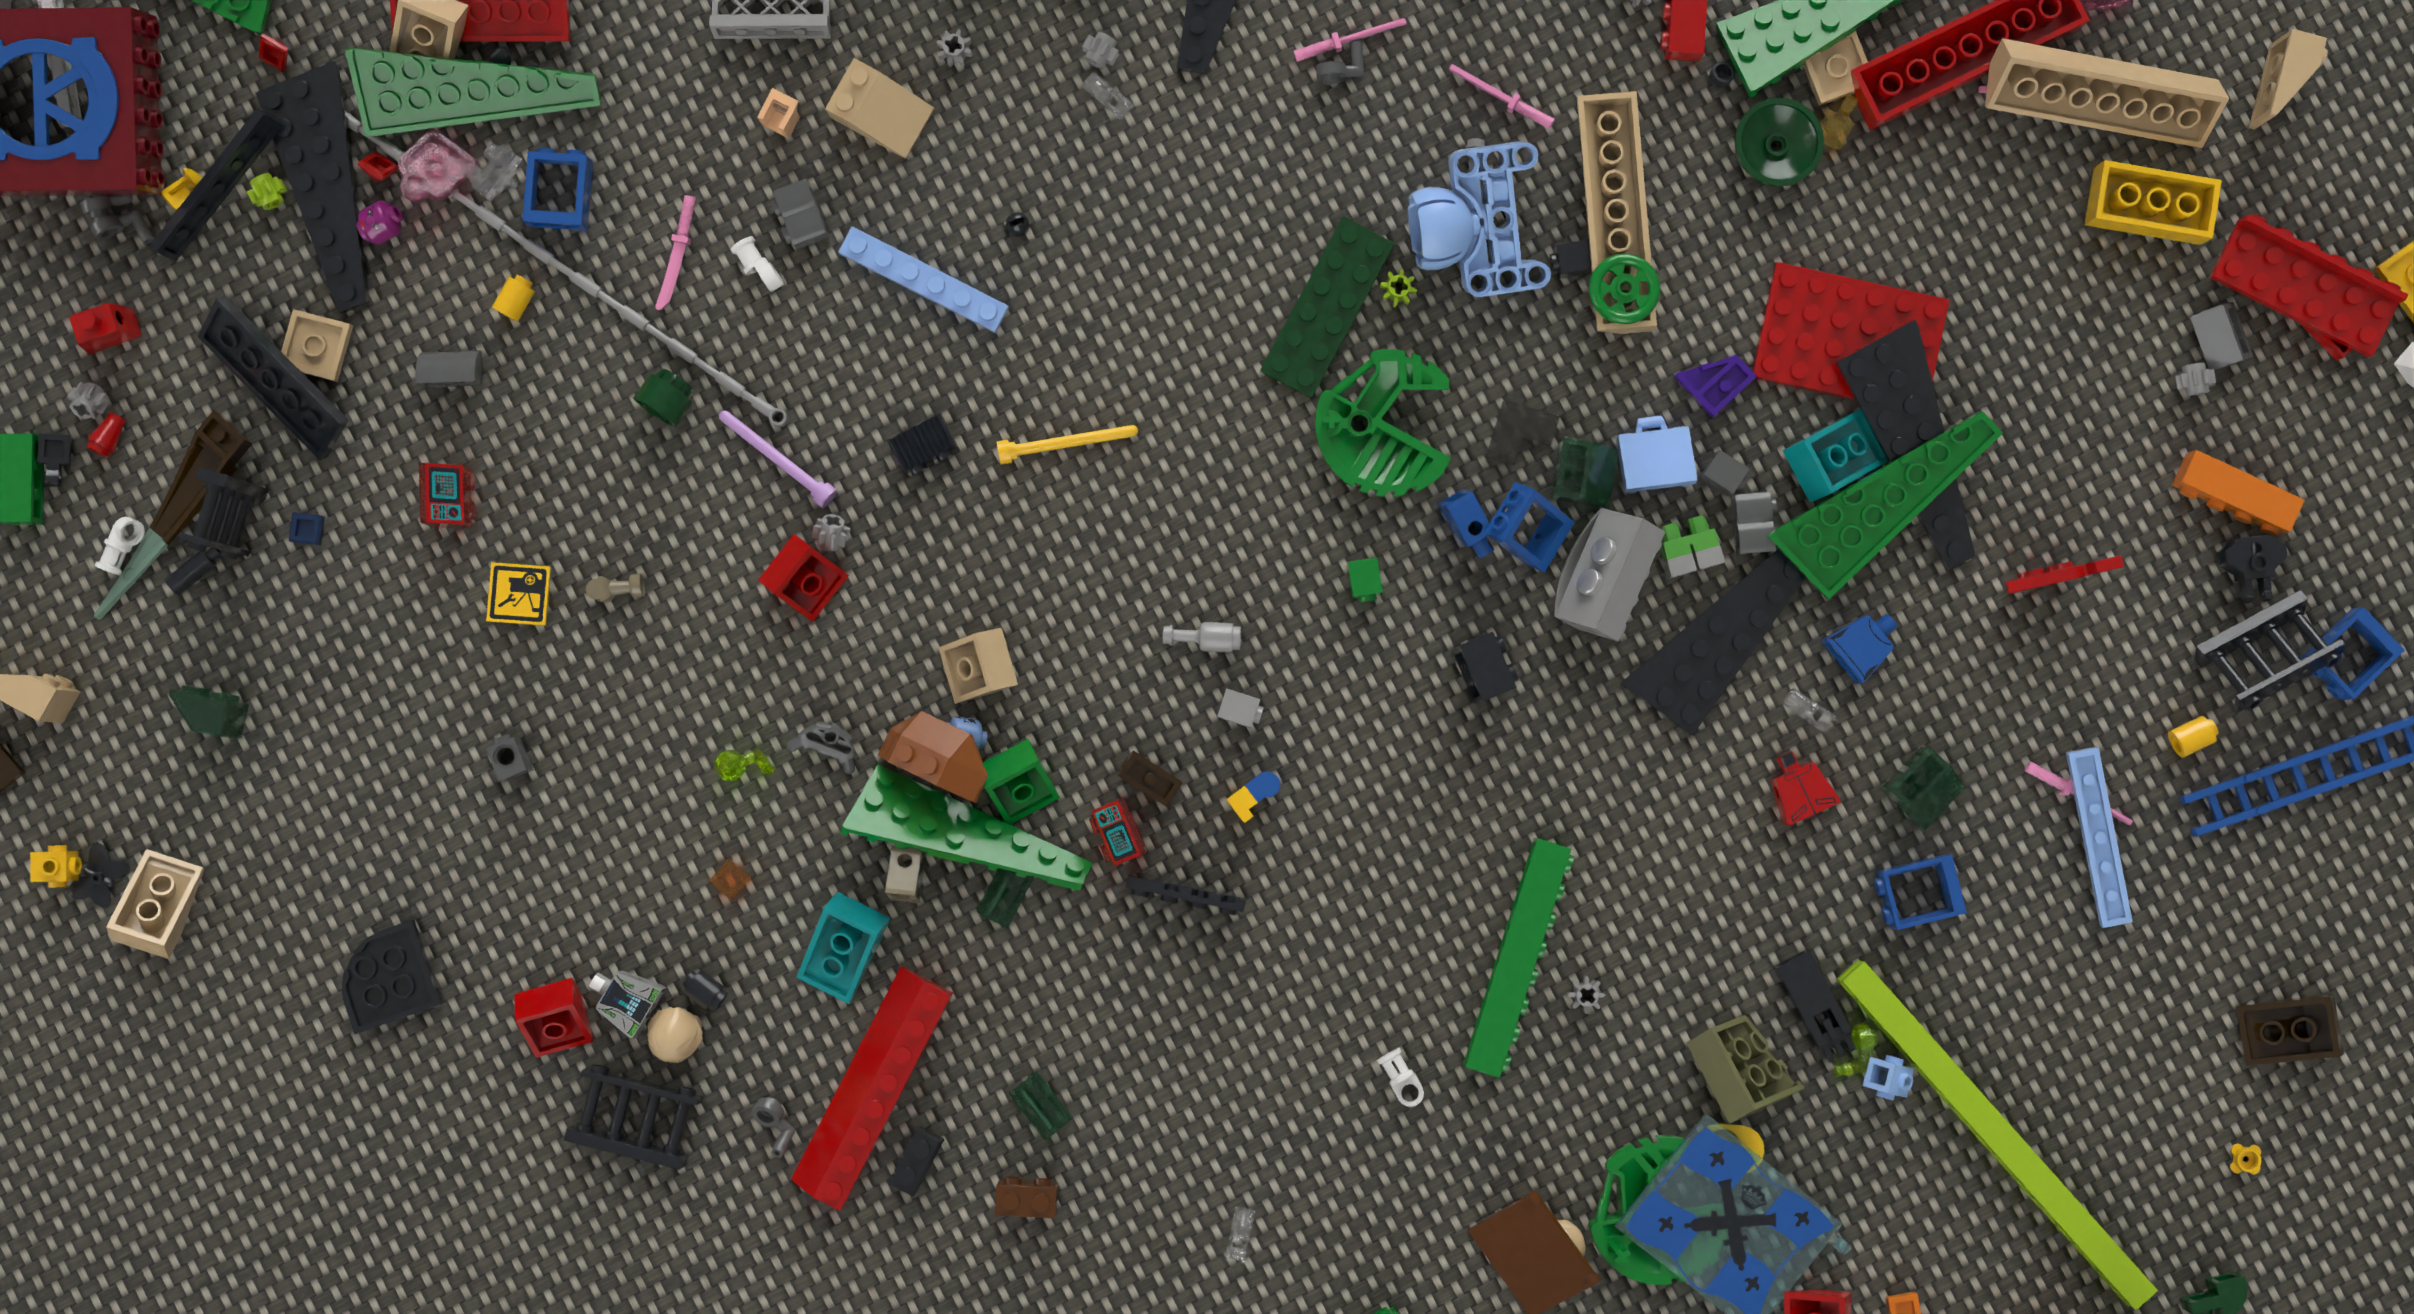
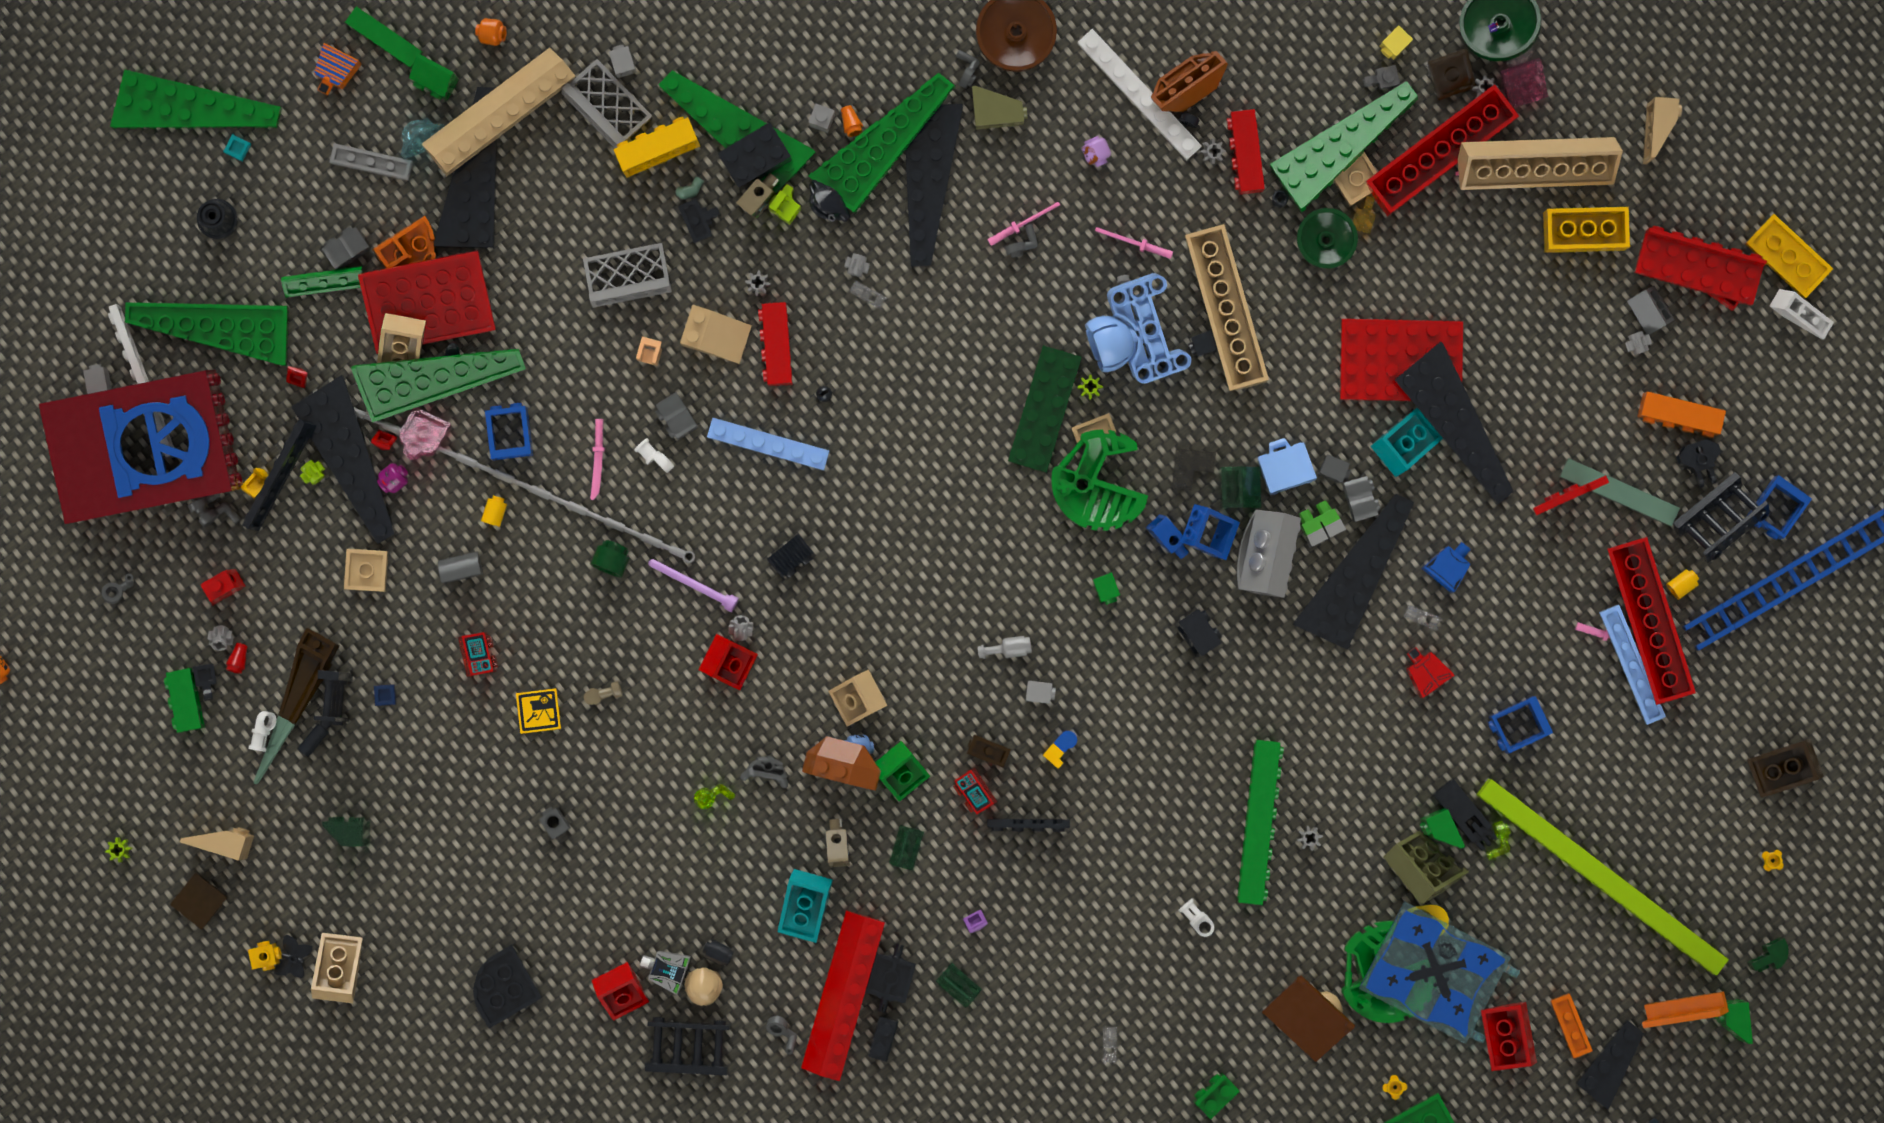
camera: 10 degrees left, 0 degrees up
black plate [197,295,348,461] -> none
clear hips [467,143,523,201] -> none
clear orange tile [709,858,752,901] -> none
green wing [840,764,1093,891] -> none
reddish brown brick [995,1176,1059,1218] -> none
yellow piece [997,425,1138,465] -> none
green plate [1589,254,1660,324] -> none
dark purple wing [1674,355,1757,418] -> none
green wing [1767,411,2003,599] -> none
light blue brick [1863,1055,1914,1101] -> none
clear green slope [1880,746,1965,831] -> none
none -> red brick [758,302,793,386]
none -> black plate [866,943,916,1013]
none -> medium lavender slope [963,910,988,933]
none -> tan tile [1071,413,1116,446]
none -> green slope [1419,808,1465,849]
none -> sand green tile [1560,458,1680,527]
none -> red slope [1607,537,1696,705]

